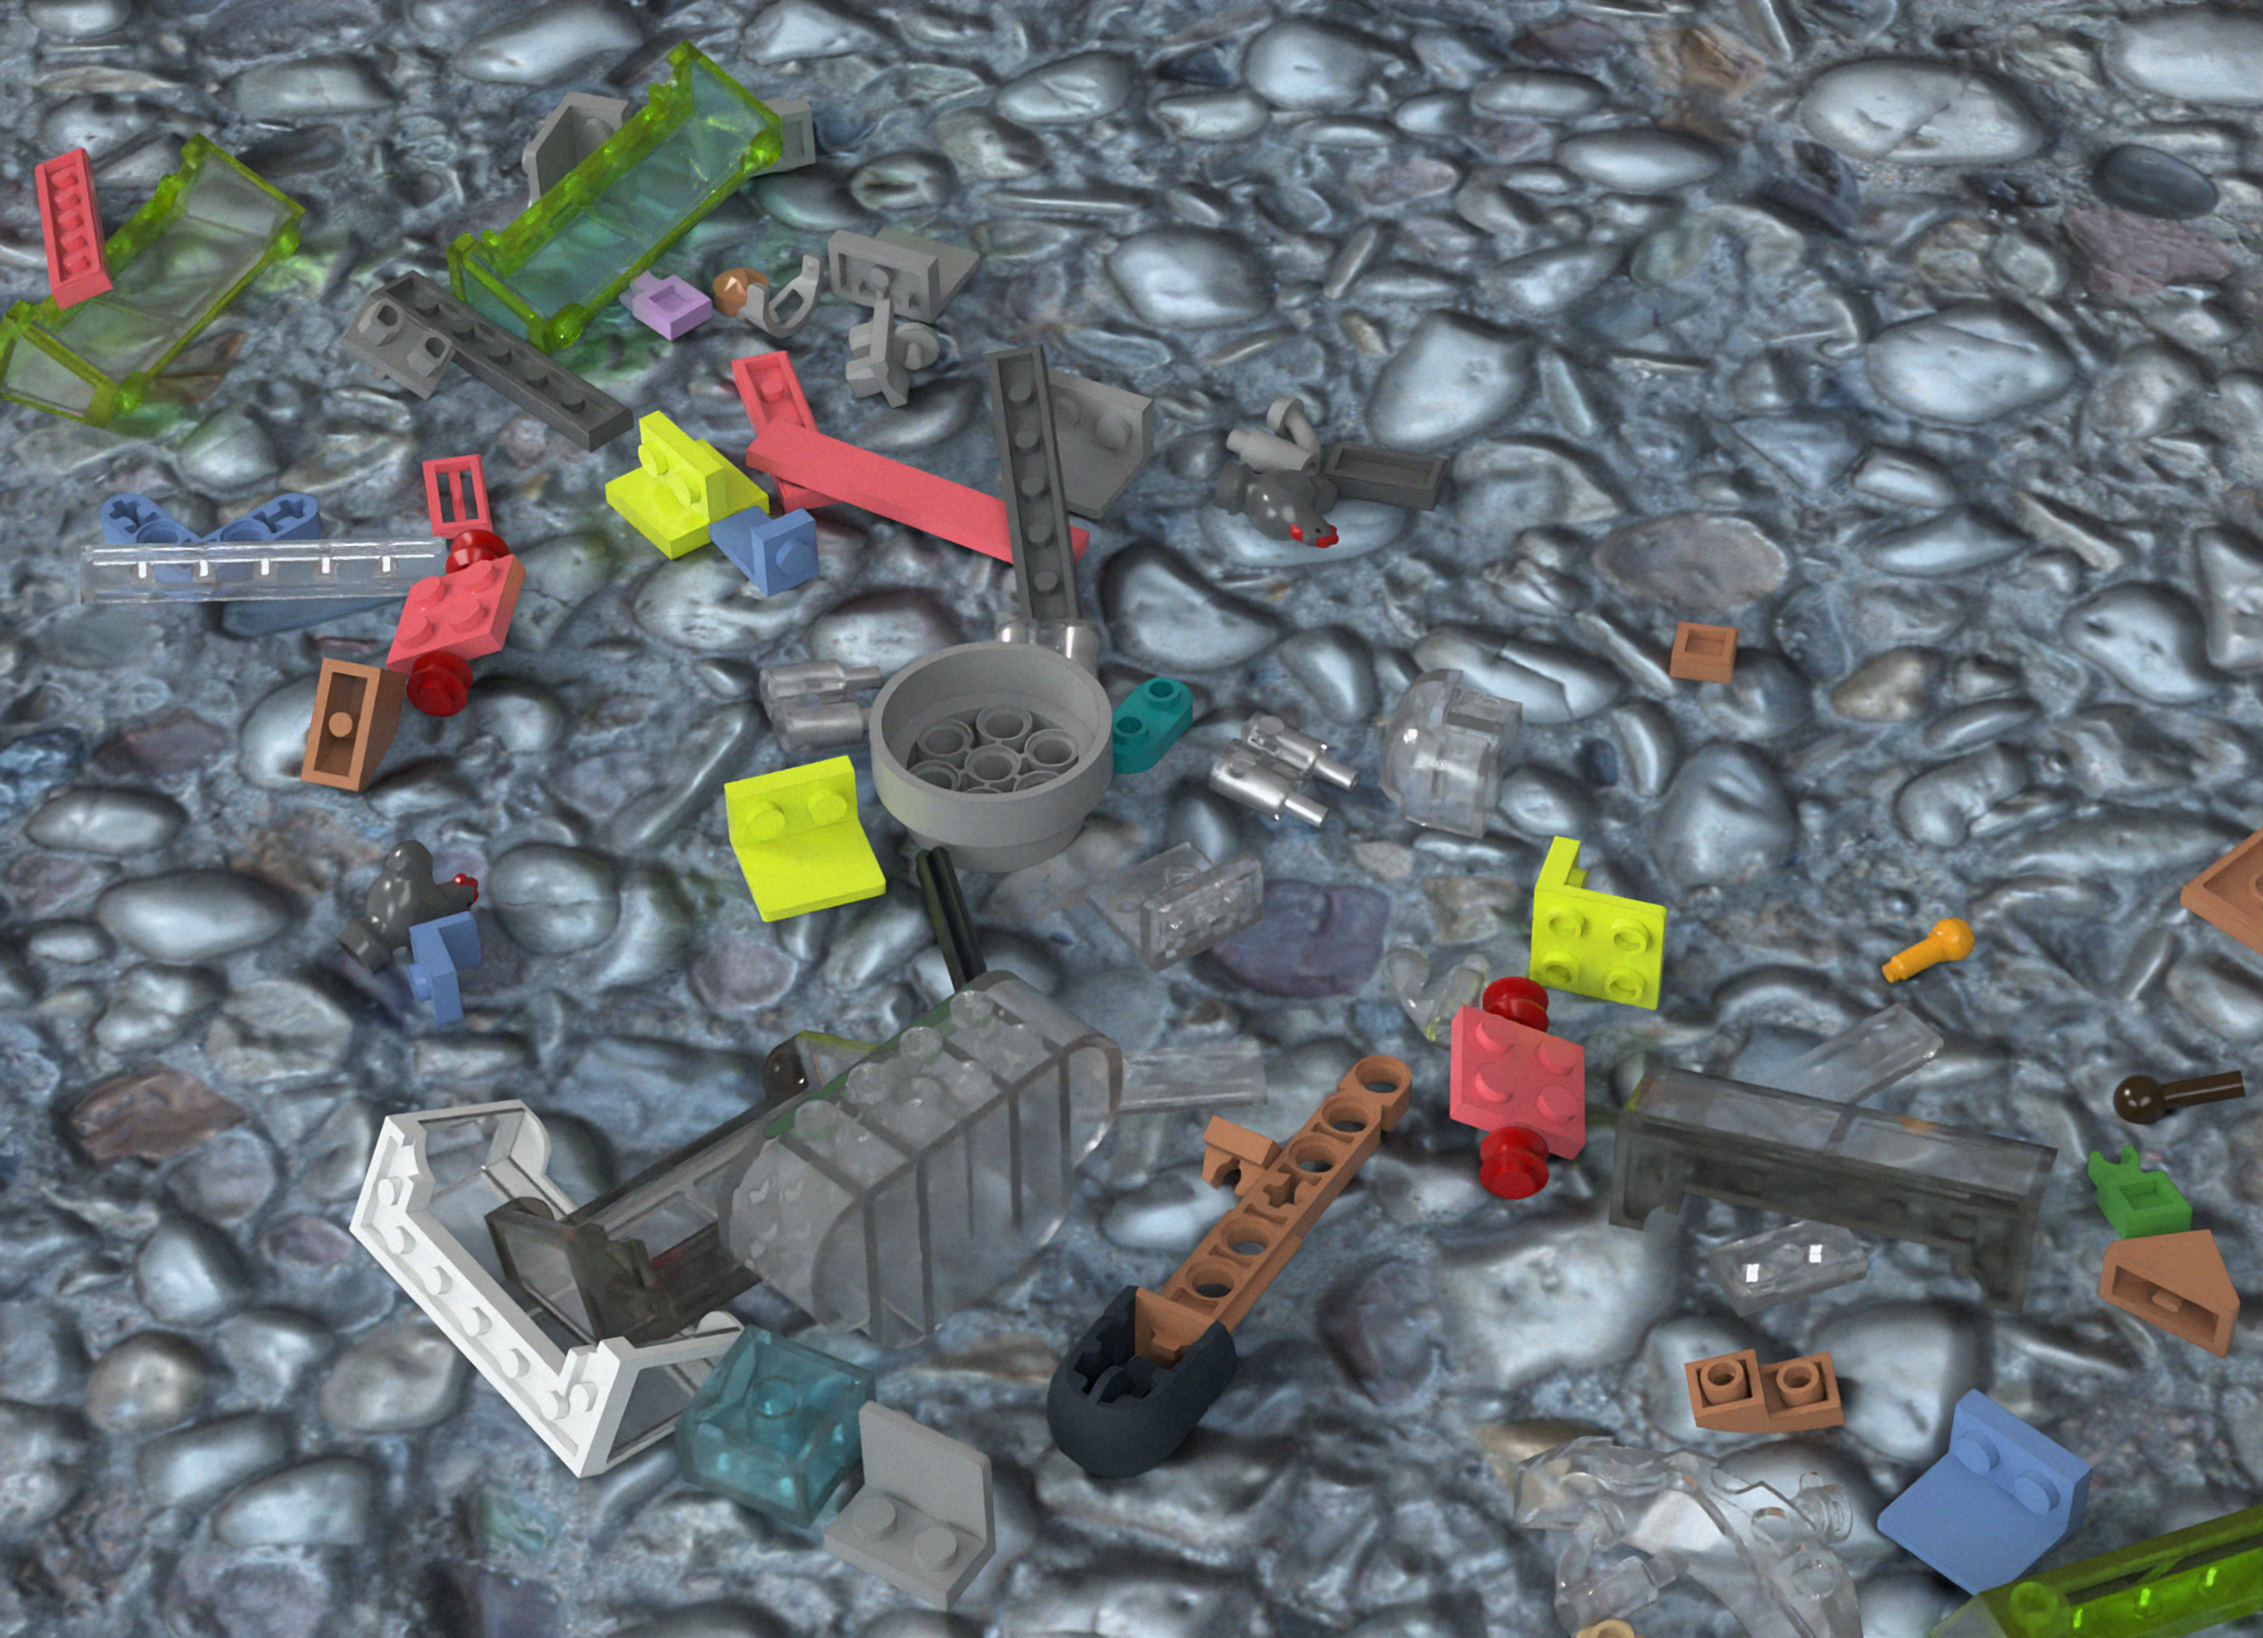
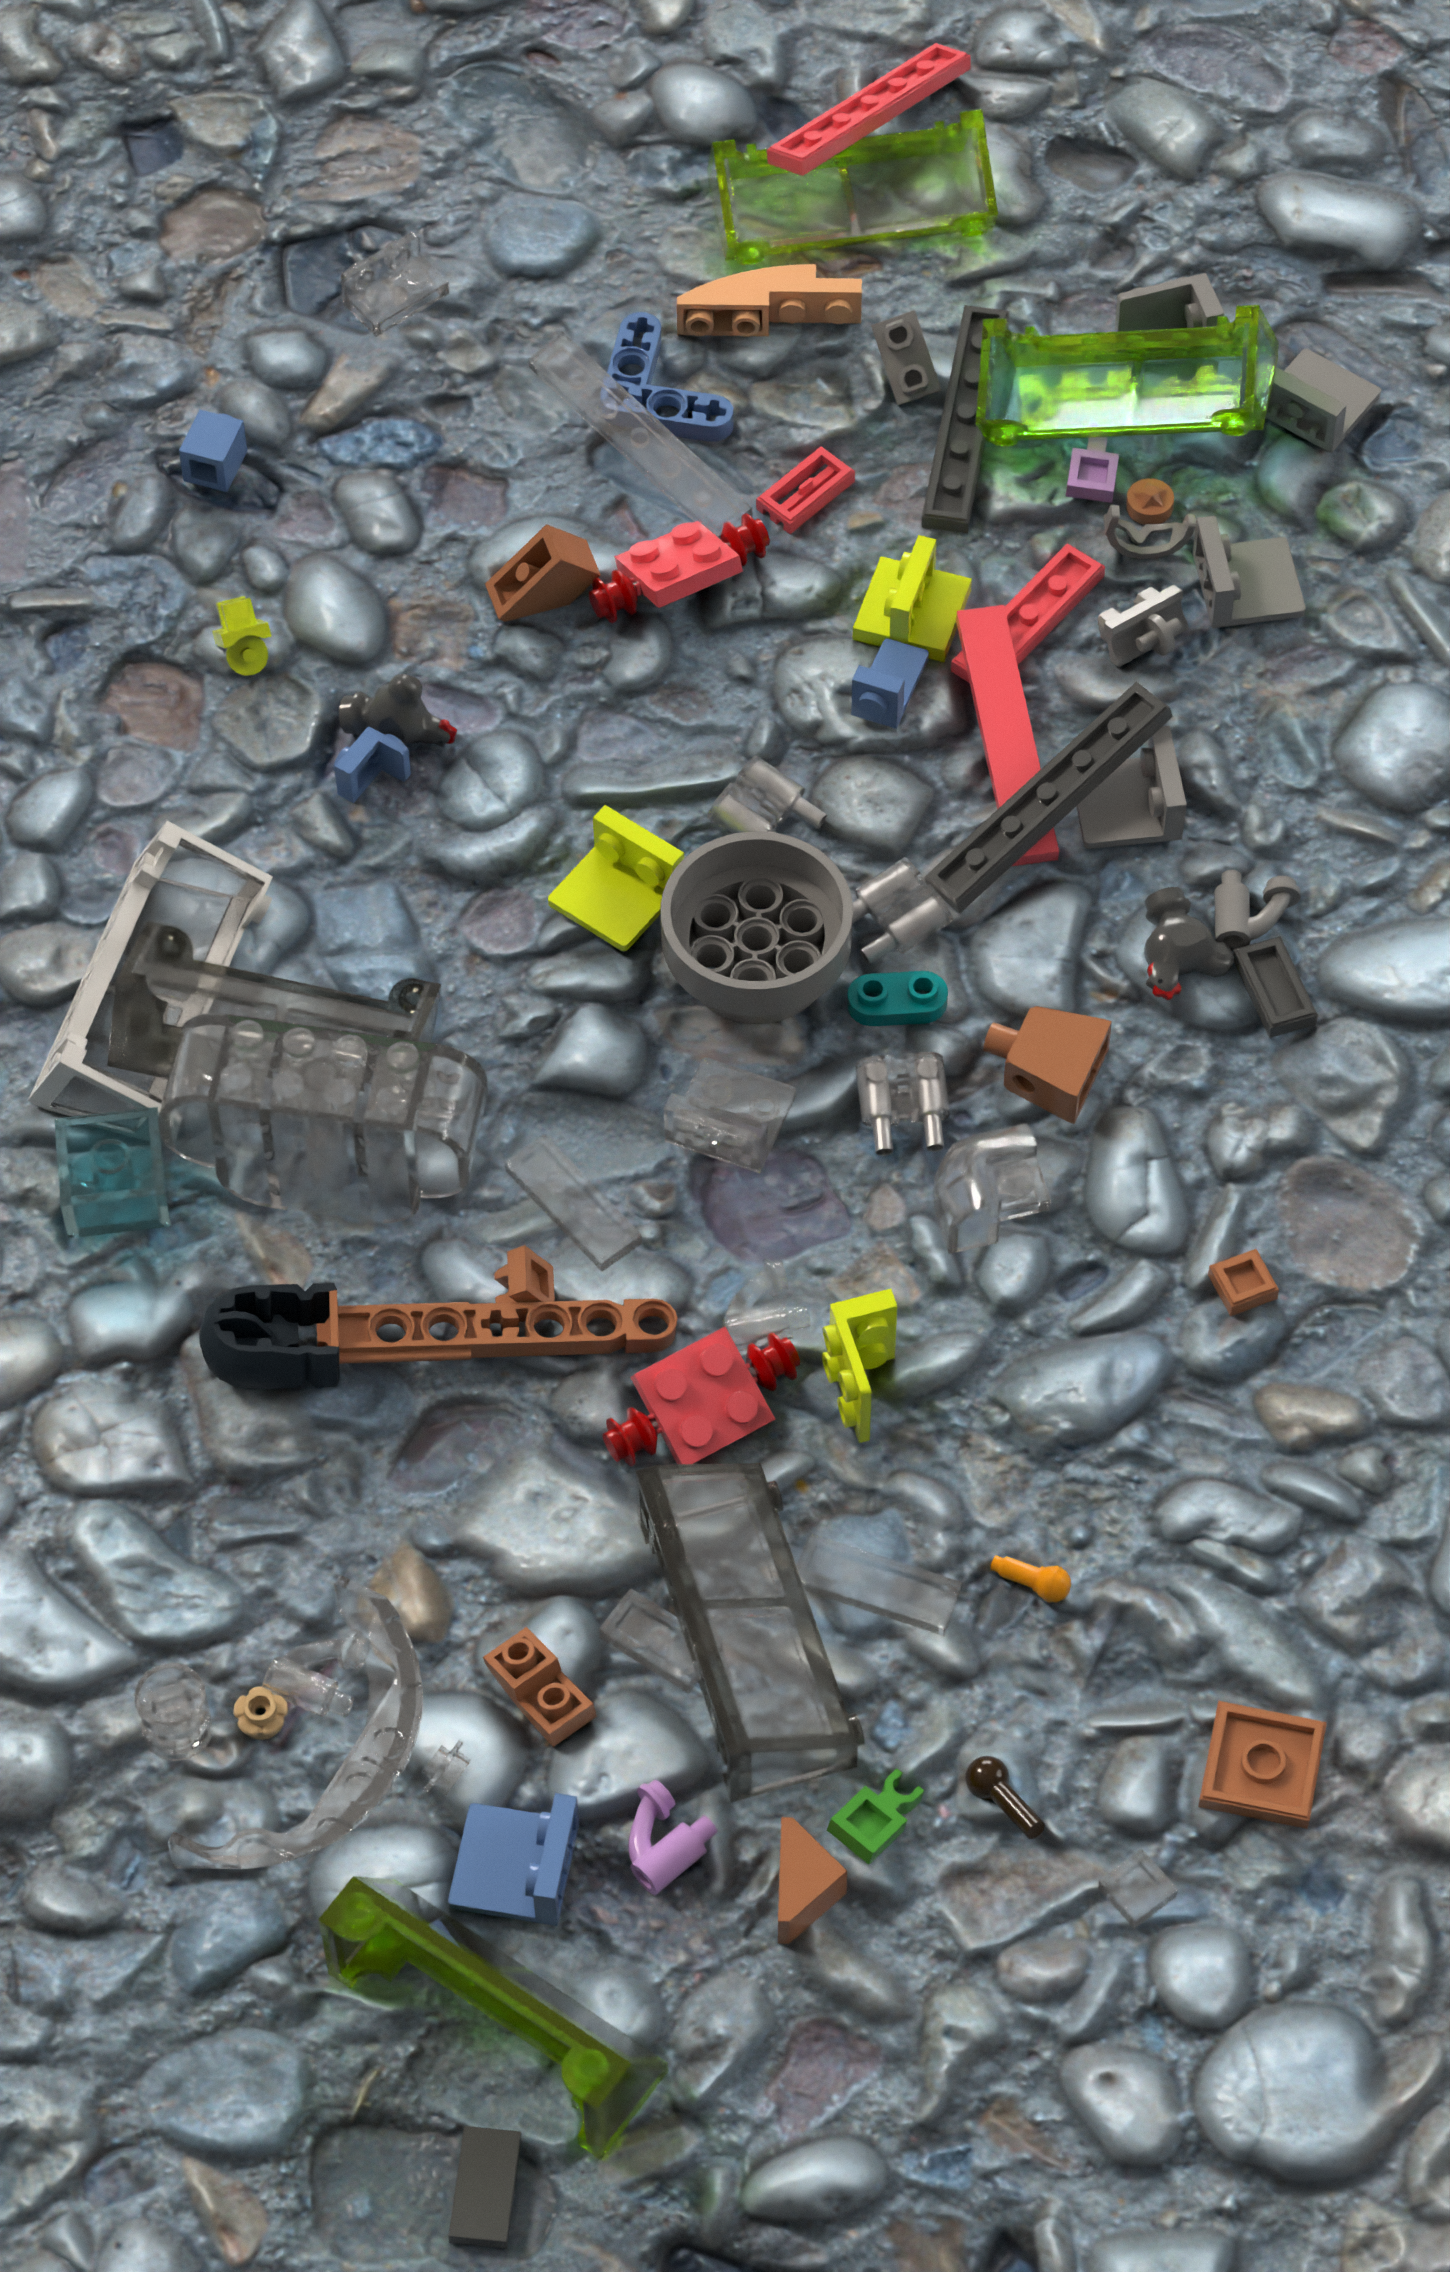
camera: 55 degrees right, 15 degrees up
light grey bracket [823,1400,996,1612] -> none
black axle [915,846,1003,1041] -> none
none -> neon yellow hips [212,596,271,676]
none -> lavender plant [628,1780,717,1895]
none -> light nougat slope [677,264,862,337]
none -> nougat torso [983,1006,1112,1124]

